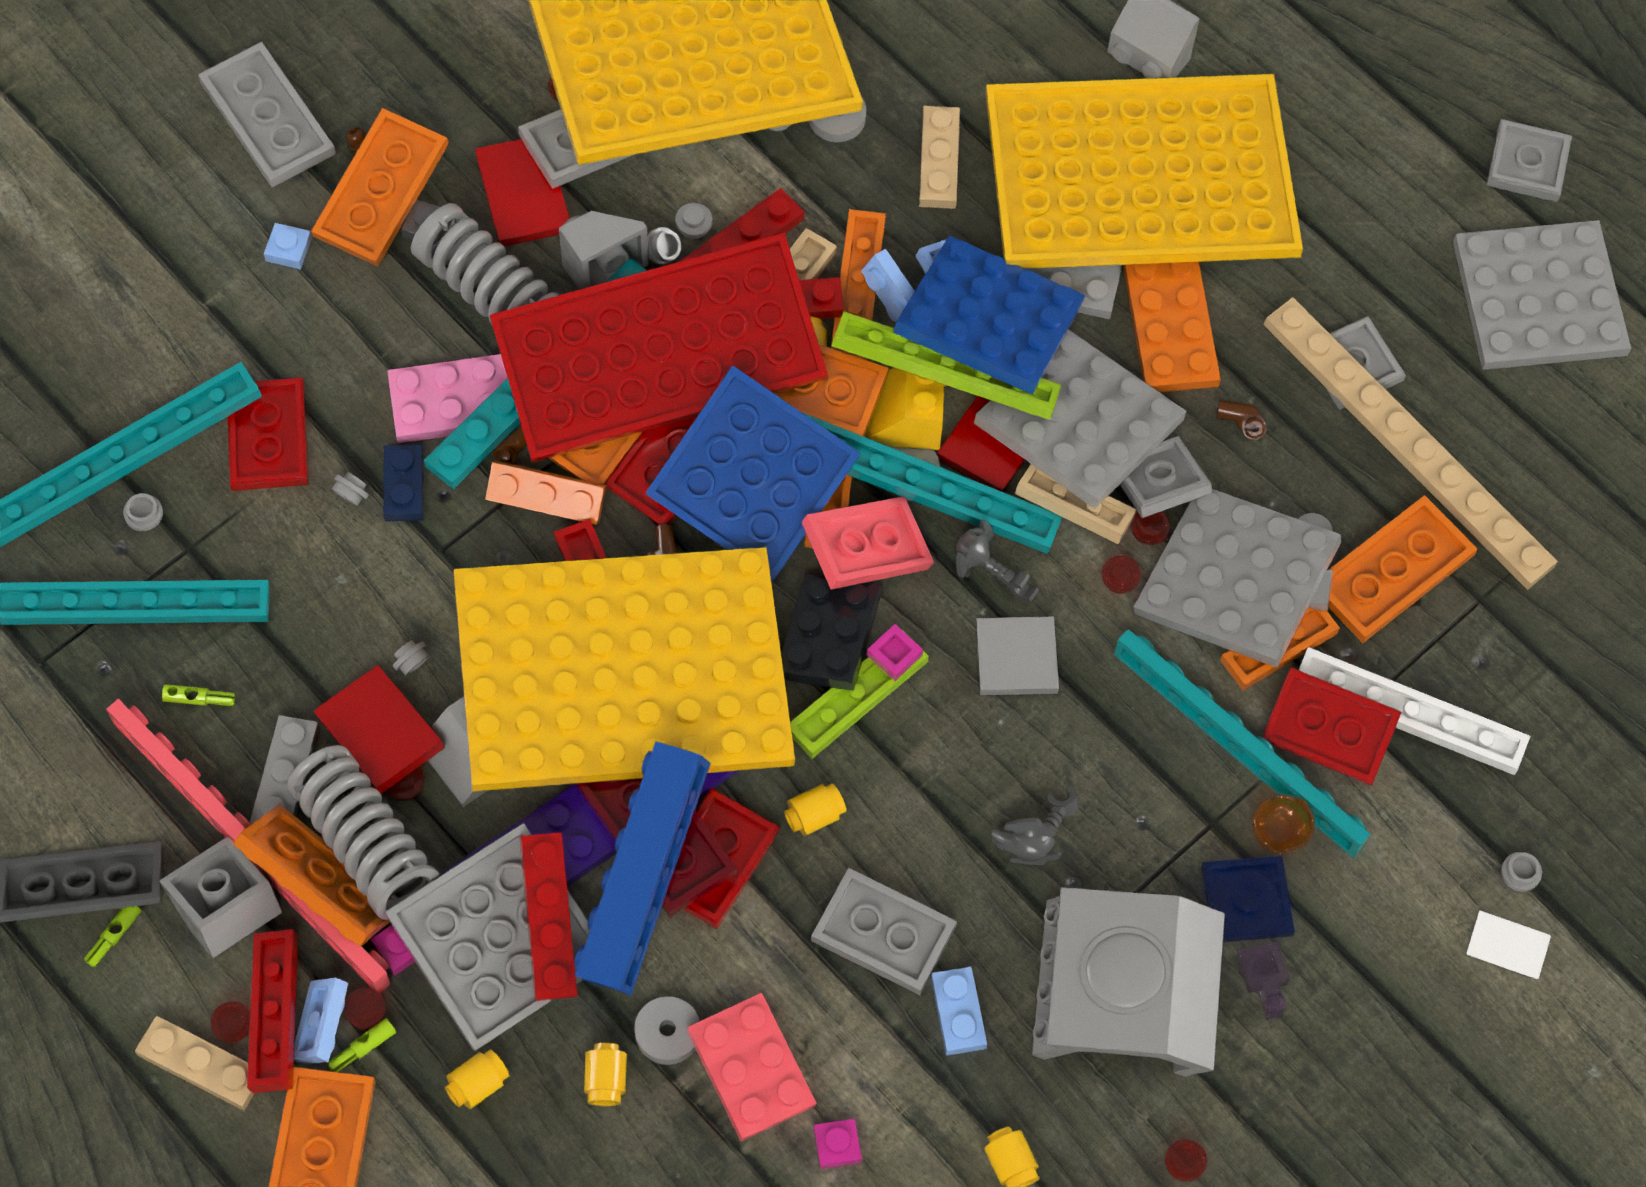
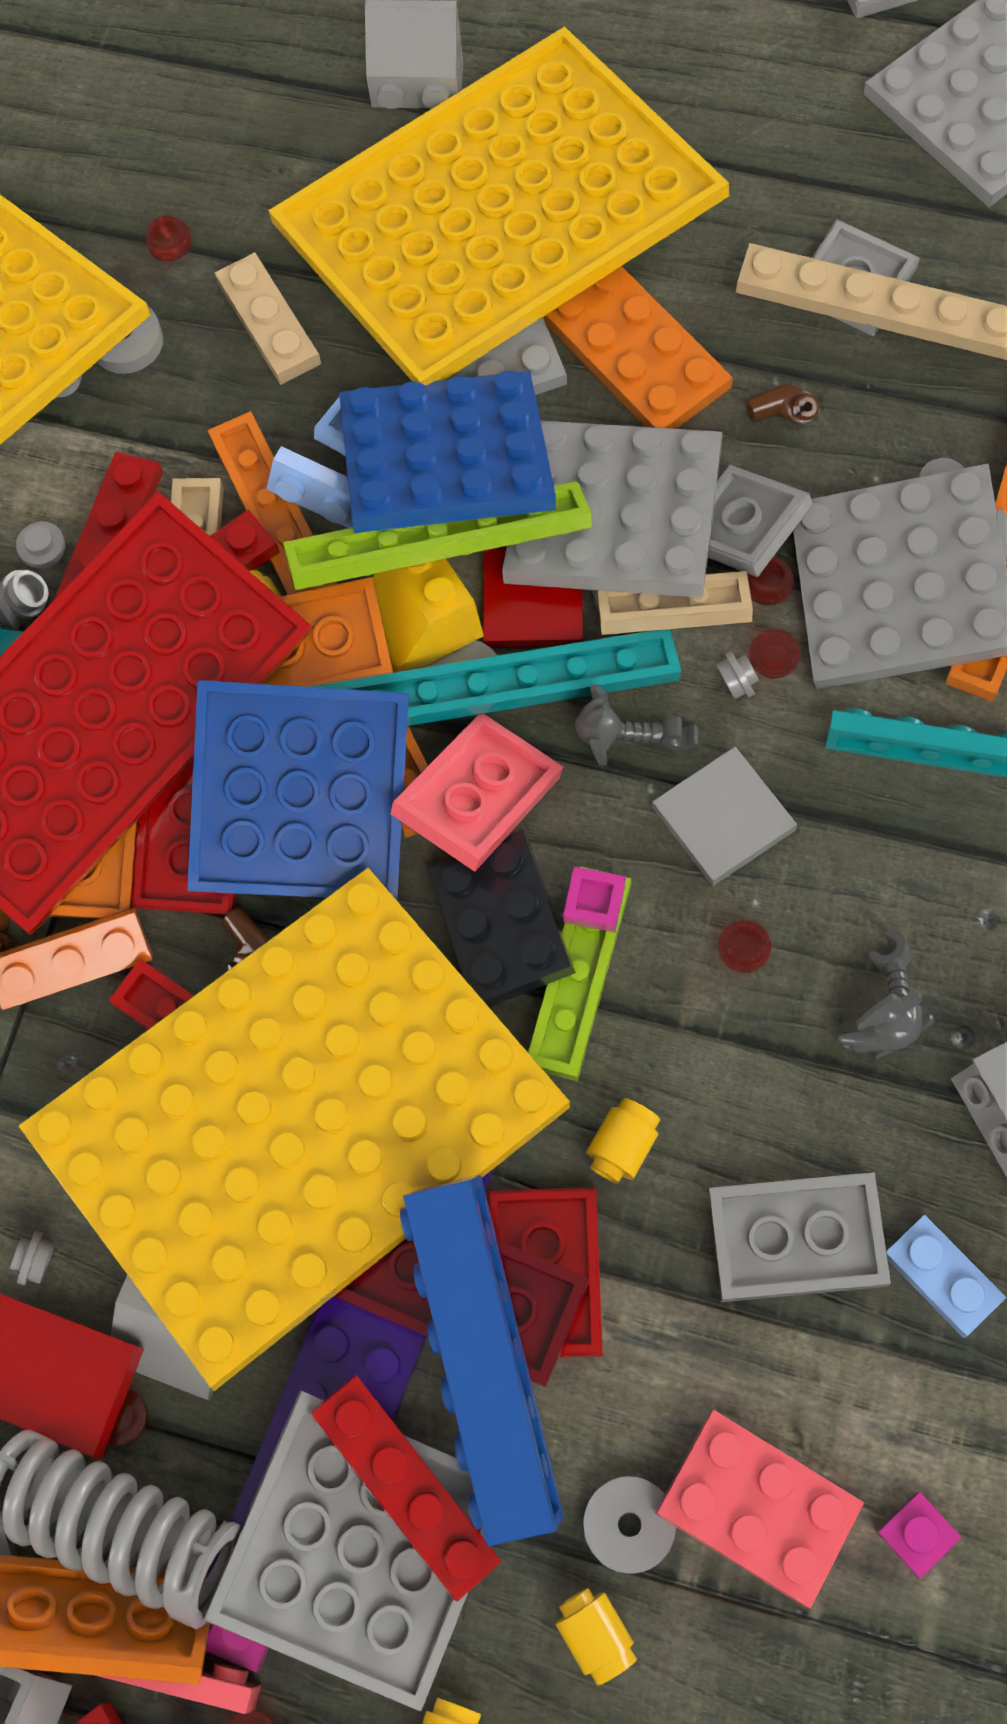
camera: 20 degrees left, 5 degrees up
none -> clear red plate [146,215,192,261]
none -> light grey plate [716,650,760,699]
none -> clear red plate [718,920,771,973]

